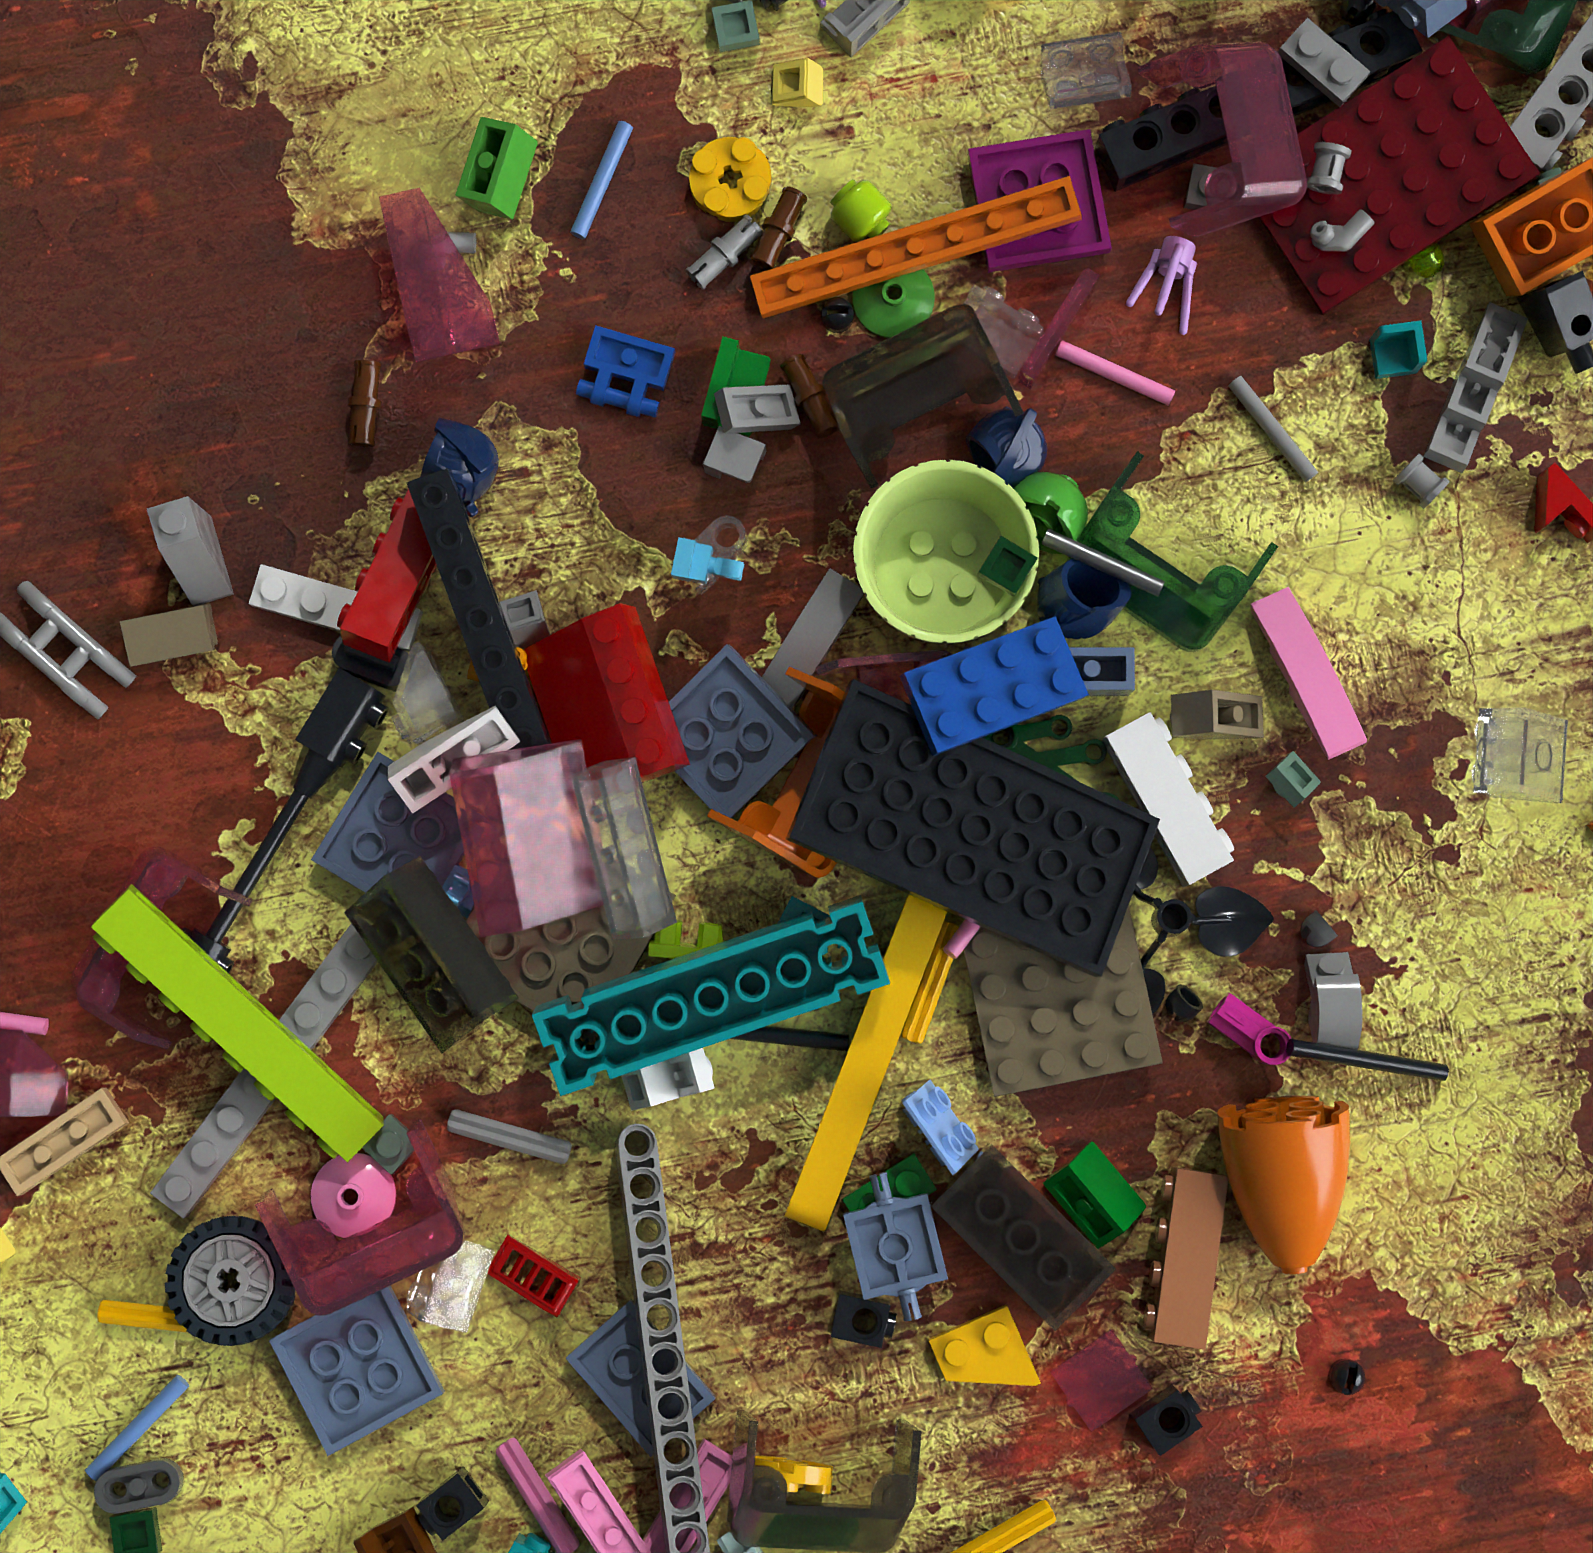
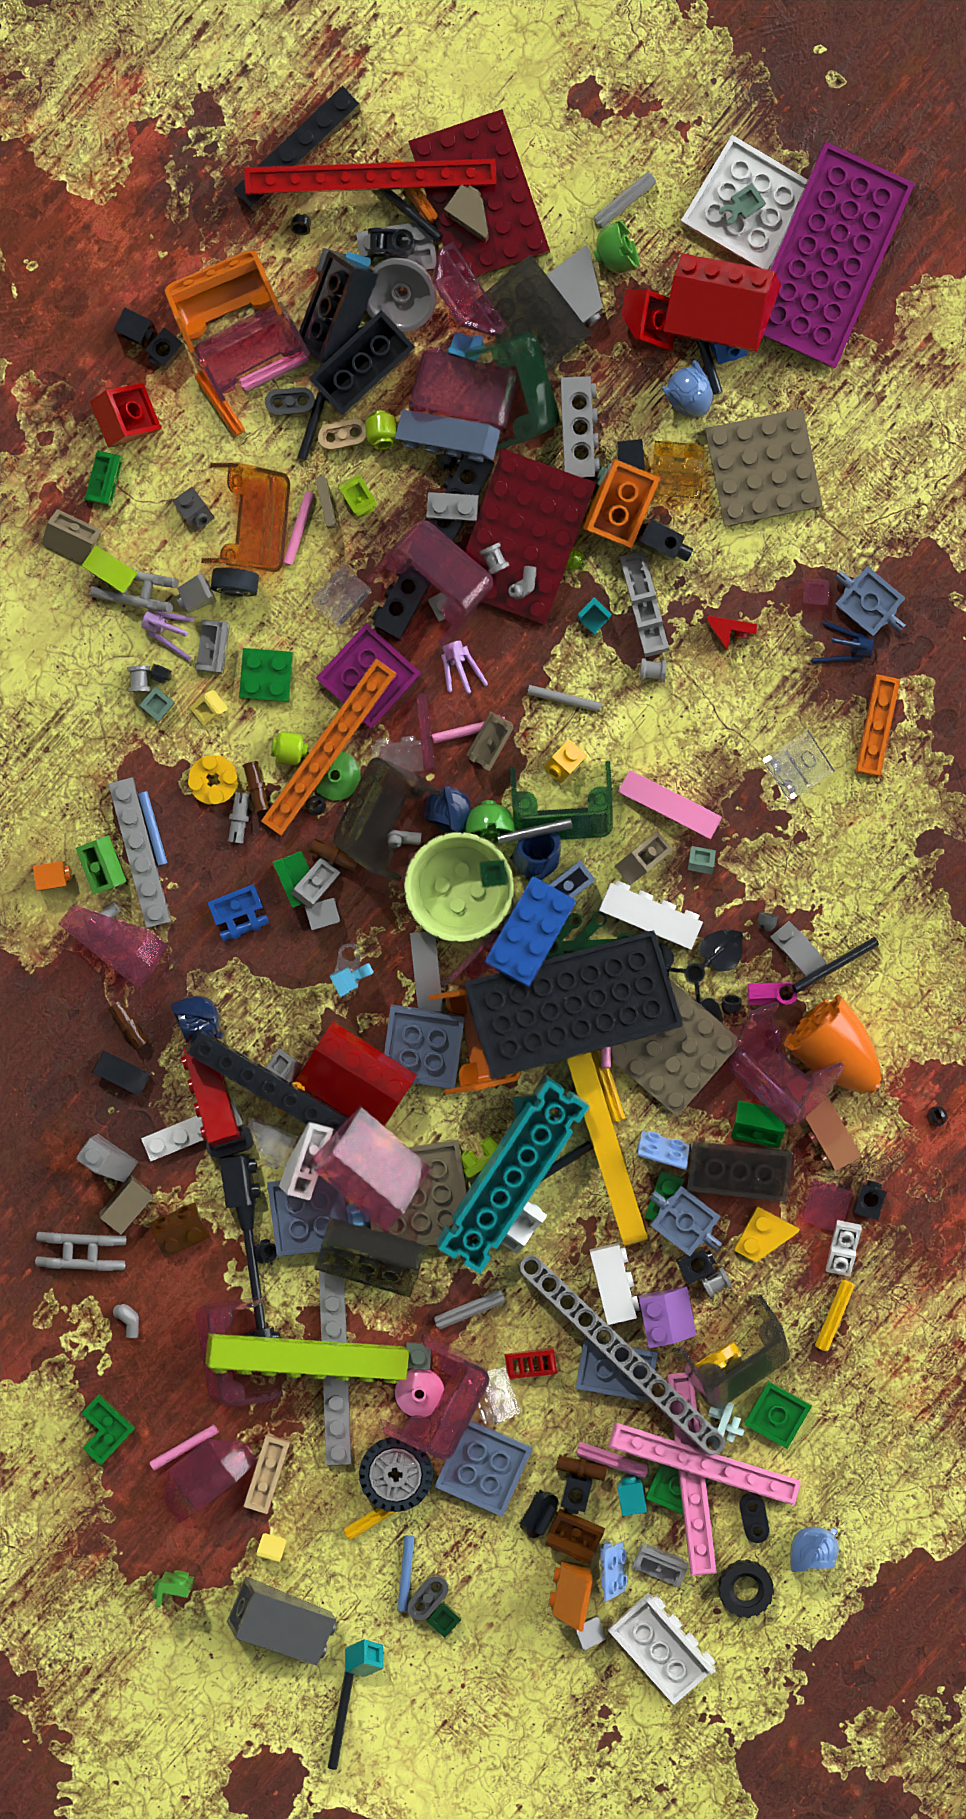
camera: 40 degrees left, 5 degrees up
clear brick [570,757,677,940] -> none
none -> orange brick [33,861,72,891]
none -> black slope [91,1050,150,1096]
none -> light grey plate [108,777,171,928]
none -> light grey arm [113,1304,139,1338]
none -> reddish brown bracket [150,1203,210,1258]
none -> green plate [239,648,293,702]
none -> black plate [254,1239,277,1263]
none -> light grey arm [387,830,422,848]
none -> dark tan hinge [466,711,514,771]
none -> black piece [519,1490,558,1538]
none -> yellow bracket [544,739,587,783]
none -> reddish brown pin [556,1454,608,1482]
none -> white brick [590,1243,640,1325]
none -> medium lavender slope [638,1286,697,1348]
none -> light grey bush [700,1267,732,1298]
none -> clear pink windscreen [729,1001,843,1126]
none -> white slope [826,1220,862,1277]

